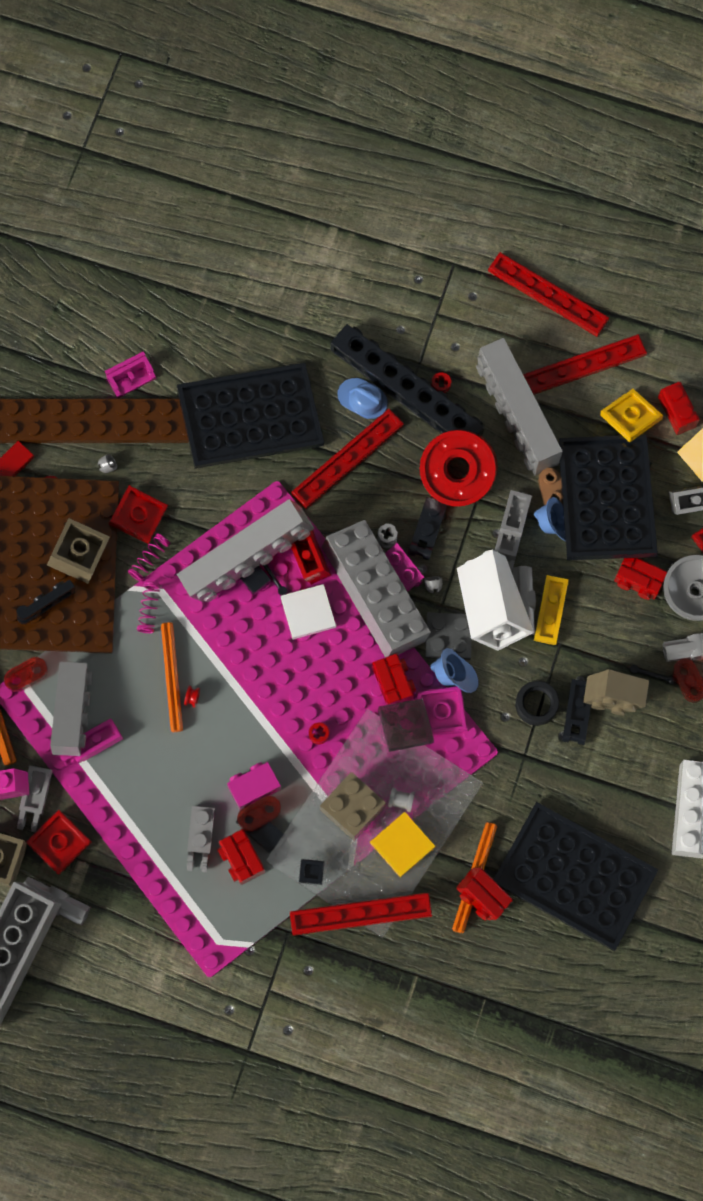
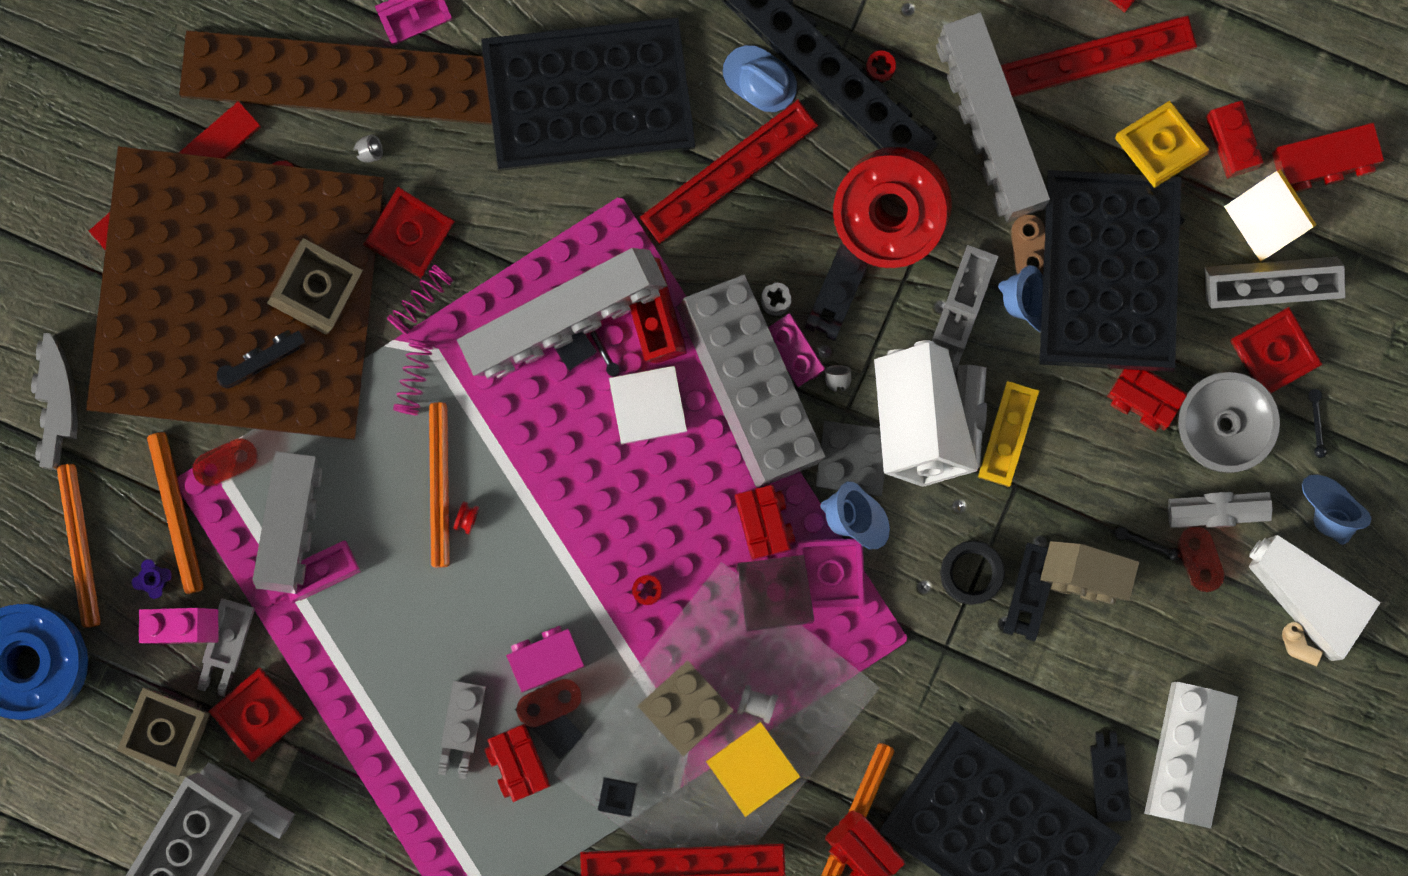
camera: 10 degrees right, 10 degrees up
none -> black hinge [1090,730,1131,823]

